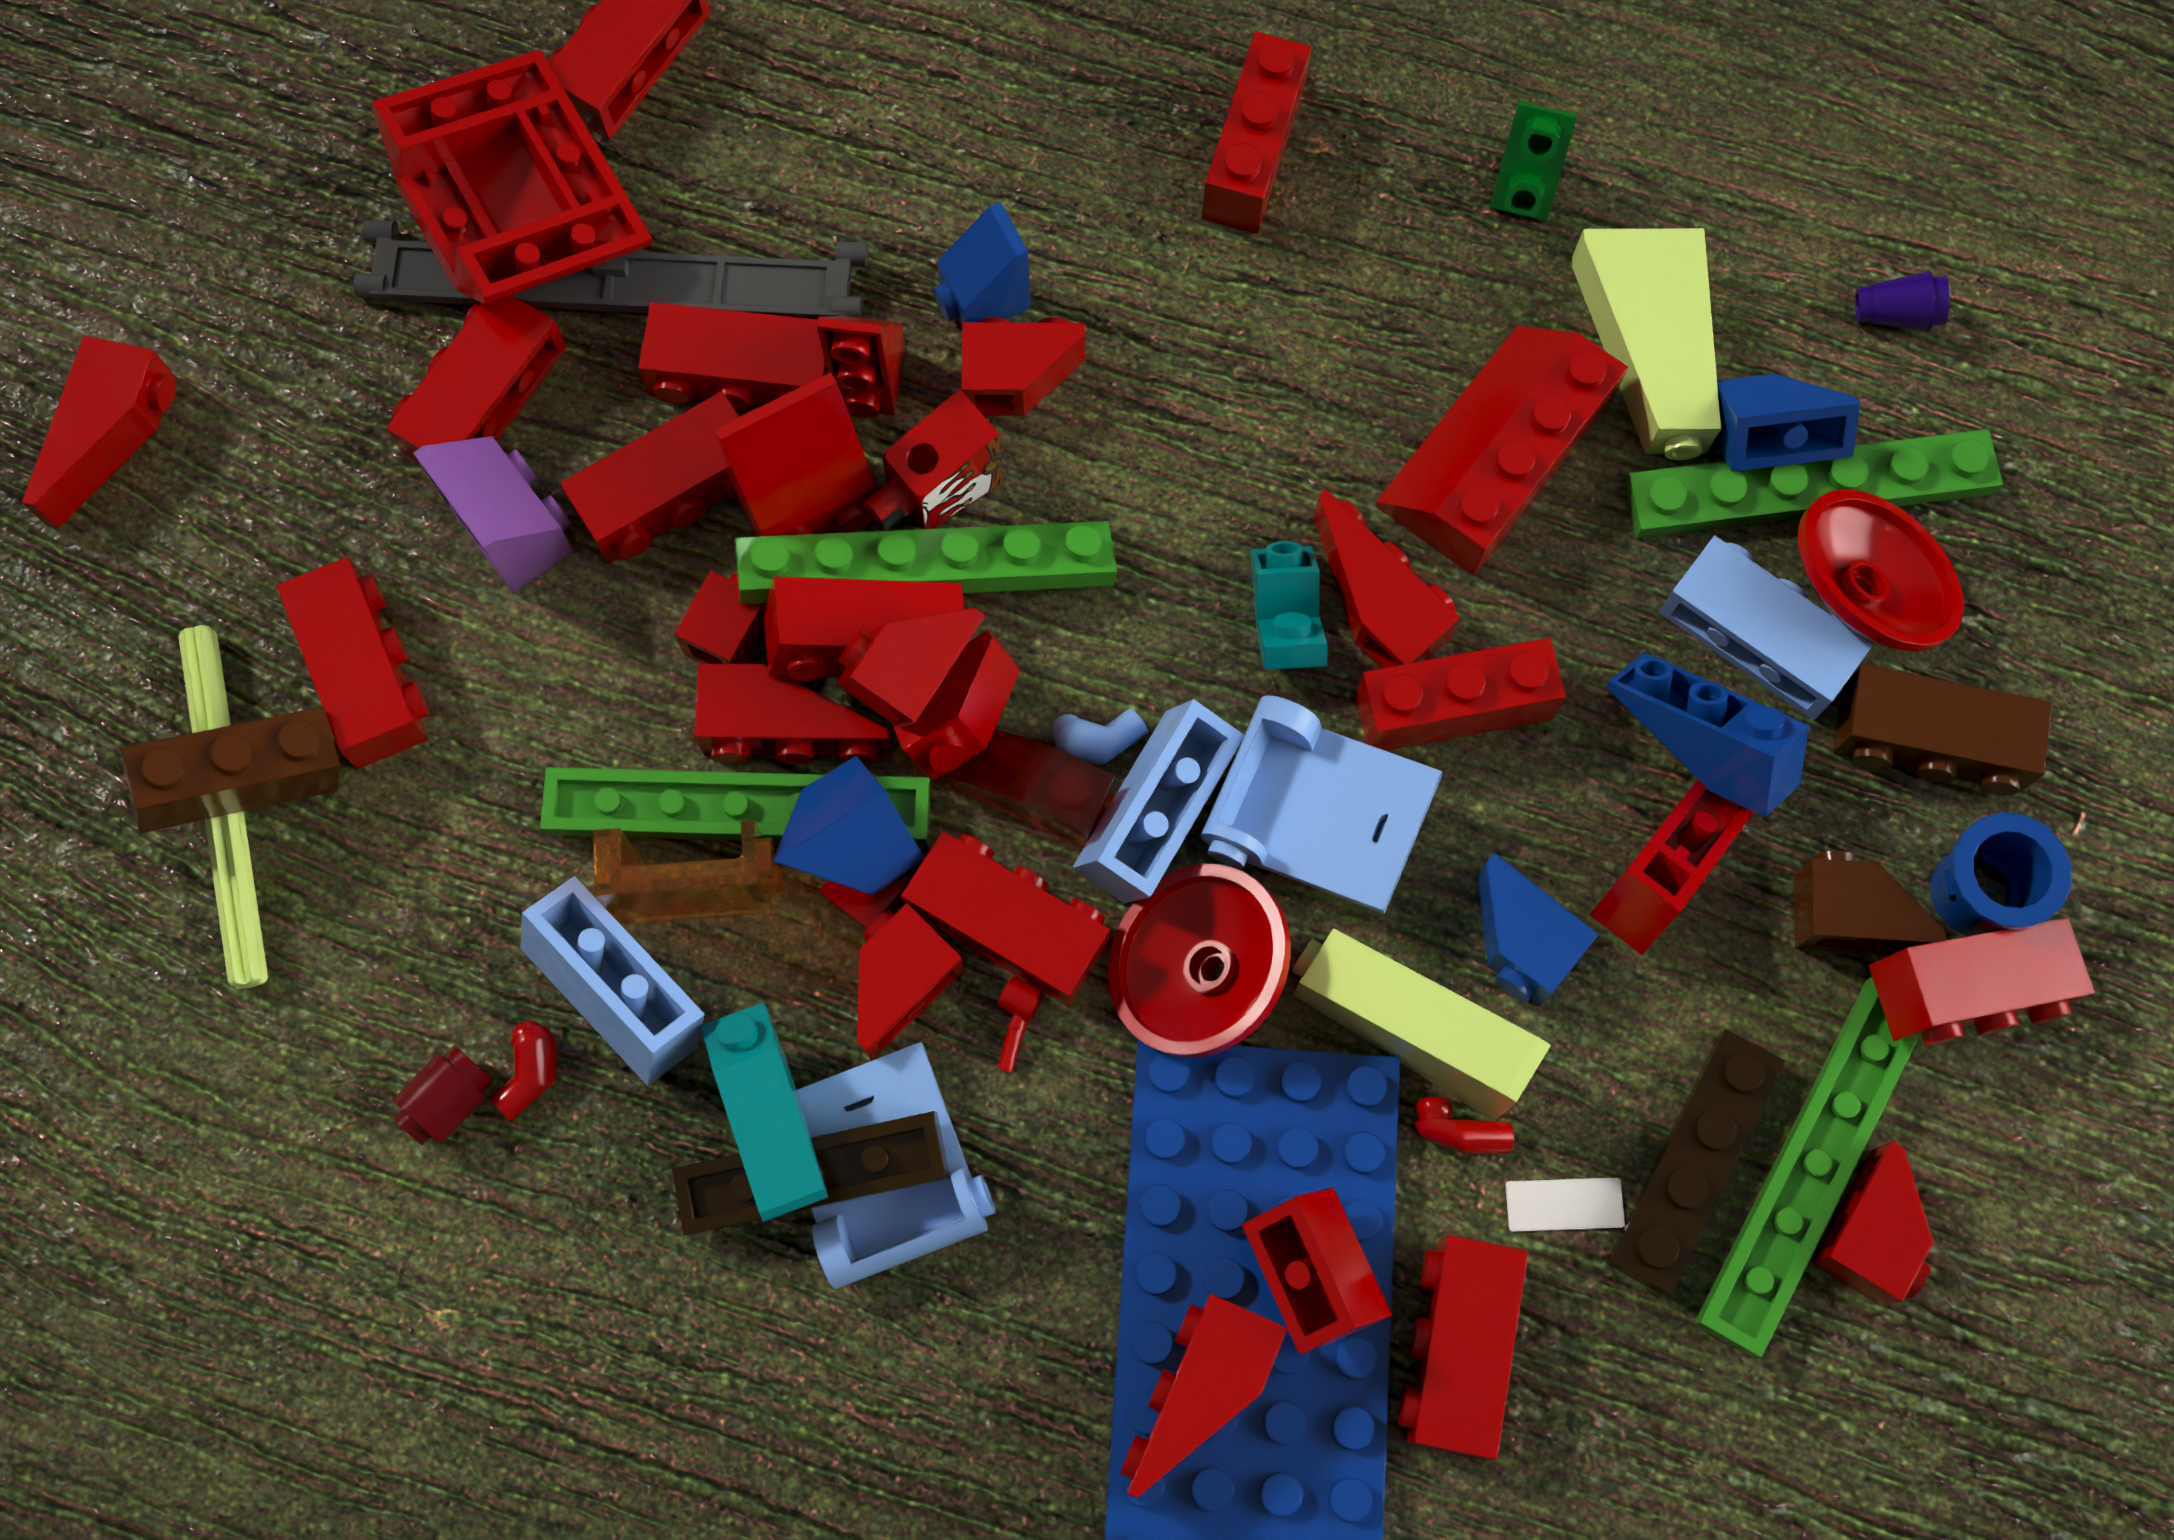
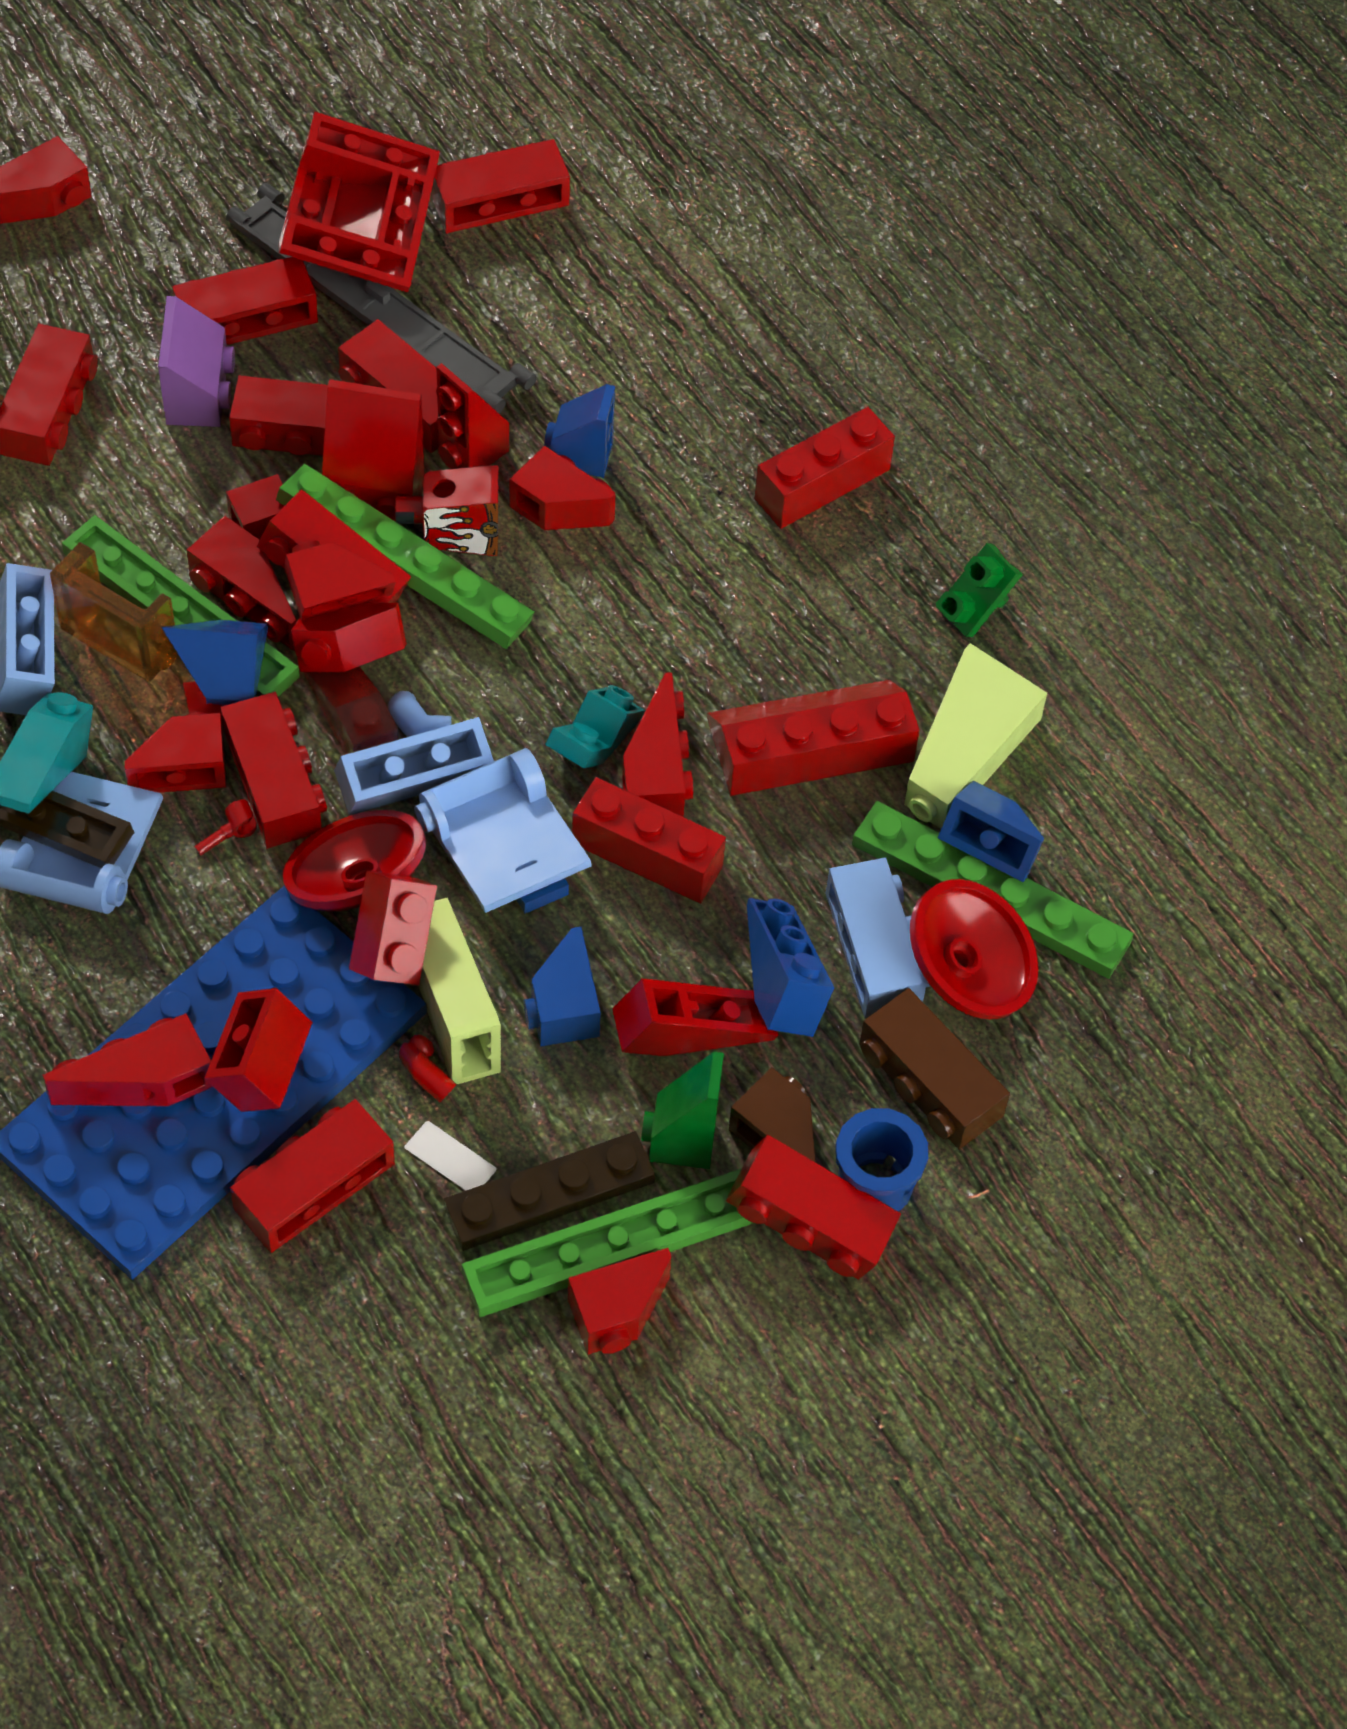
camera: 35 degrees right, 15 degrees down
dark purple cone [1855,271,1949,332] -> none
none -> brick [349,870,437,985]
none -> green slope [641,1051,724,1169]

